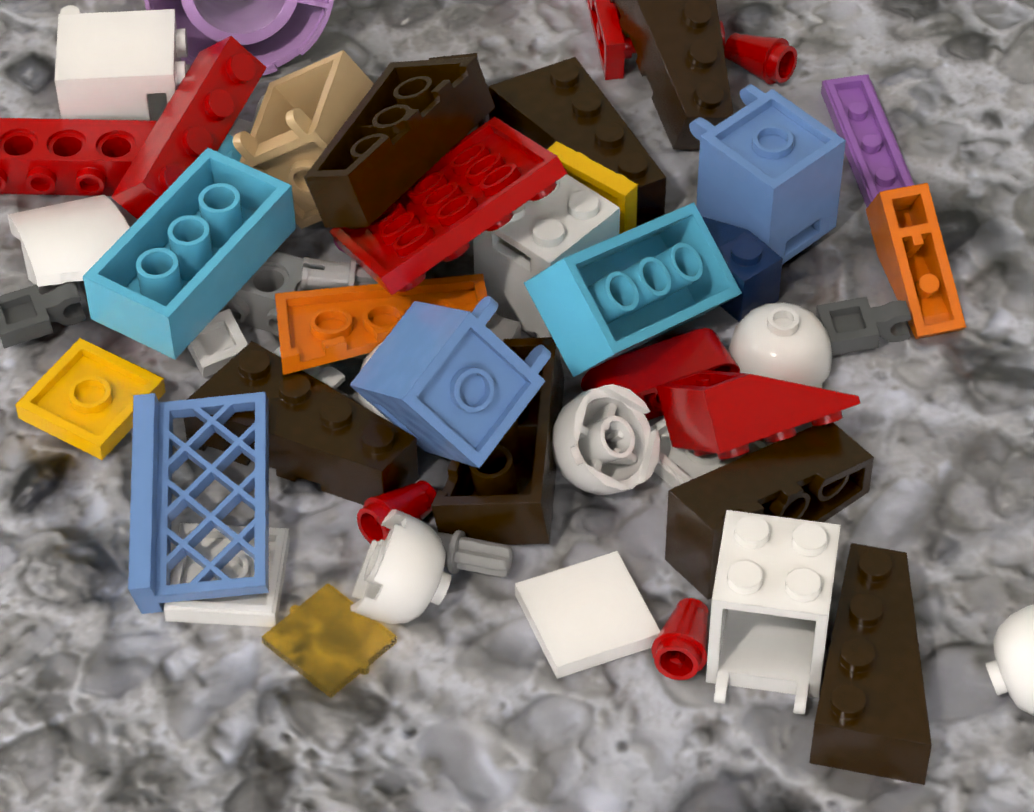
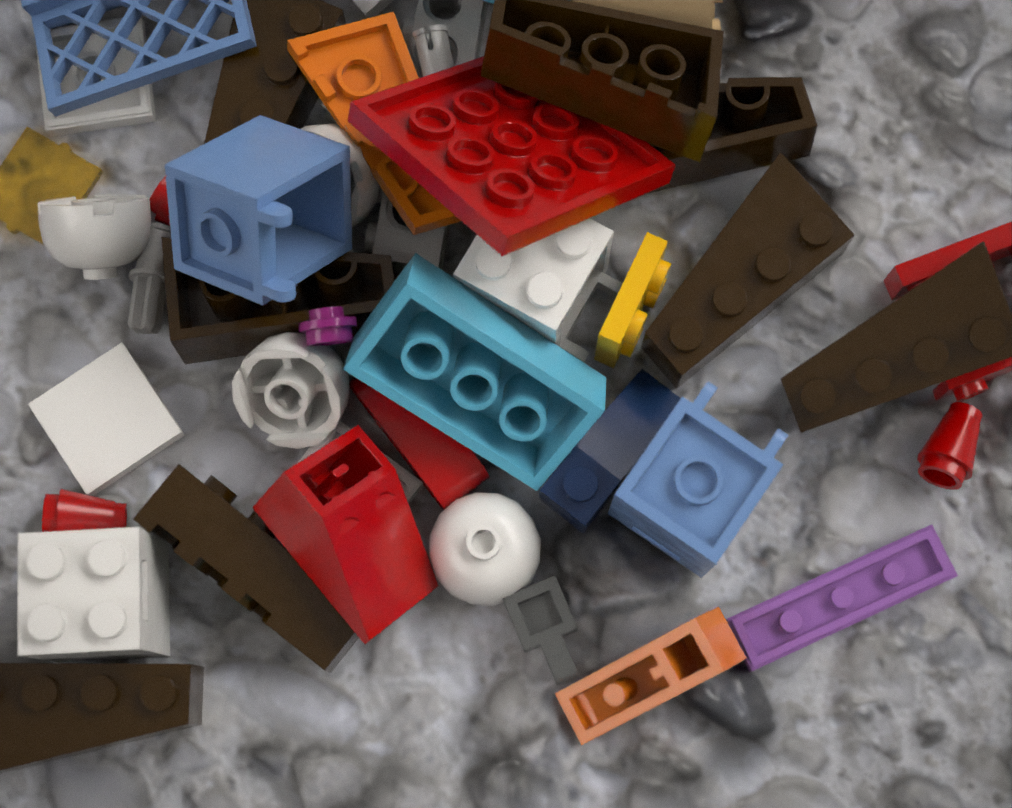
camera: 80 degrees right, 30 degrees up
none -> magenta plate [299,307,357,346]

